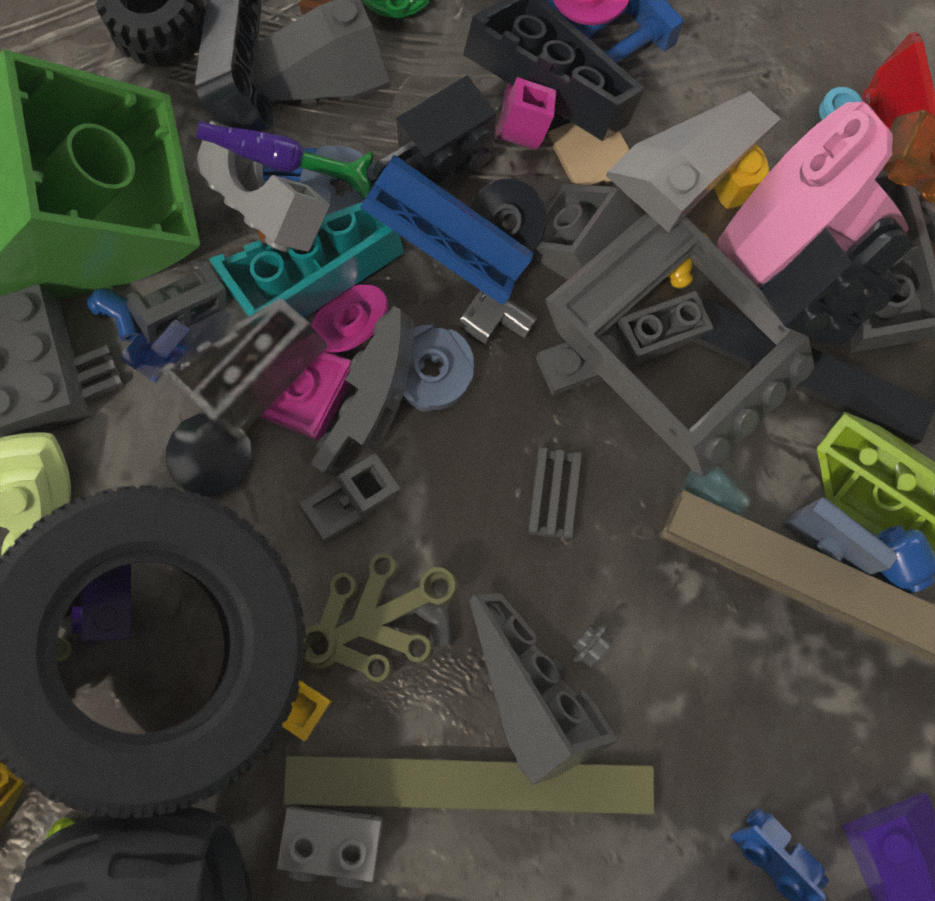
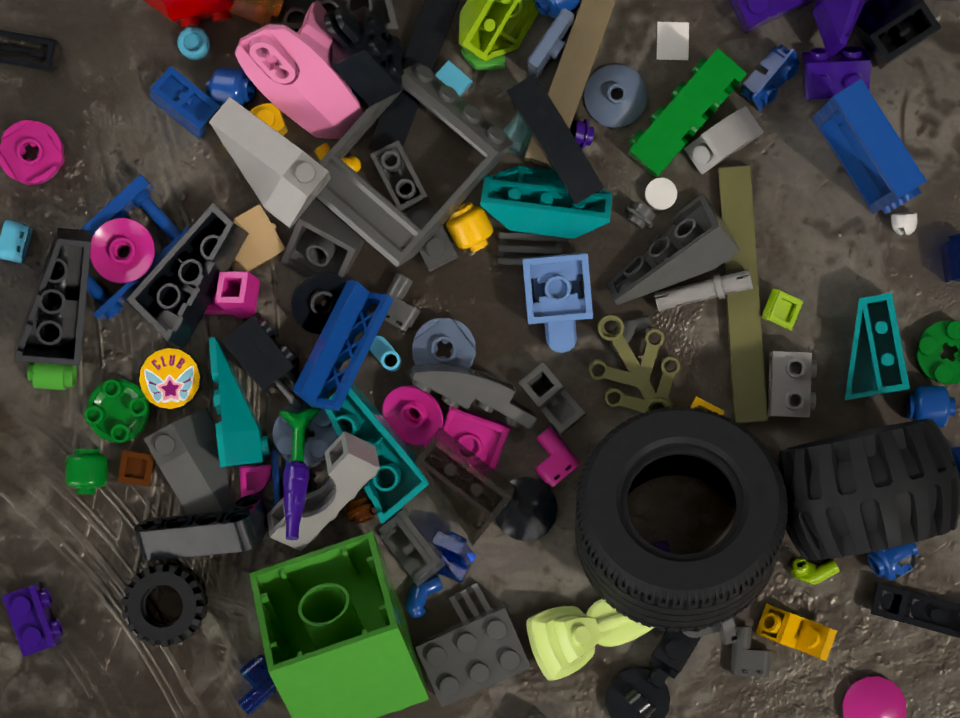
camera: 90 degrees left, 10 degrees up
none -> tile [138,347,203,411]
none -> blue hinge [150,66,221,140]
none -> blue head [206,68,256,108]
none -> teal wedge [209,337,270,467]
none -> dark pink tile [239,464,272,497]
none -> reddish brown plate [346,497,376,524]
none -> medium azure piece [370,336,402,372]
none -> medium azure tile [435,60,473,97]
none -> yellow head [446,202,493,252]
none -> bright green arm [461,47,505,71]
none -> teal wedge [480,166,613,239]
none -> black slope [506,74,604,204]
none -> medium blue brick [522,252,593,353]
none -> dark pink piece [534,427,581,488]
none -> dark purple plate [570,119,594,150]
none -> sand blue dish [584,64,648,128]
none -> green wedge [627,48,747,179]
none -> white tile [644,178,677,211]
none -> light grey pin [654,269,753,312]
none -> white sticker [657,22,689,60]
none -> light grey brick [684,106,764,175]
none -> lime tile [761,288,804,331]

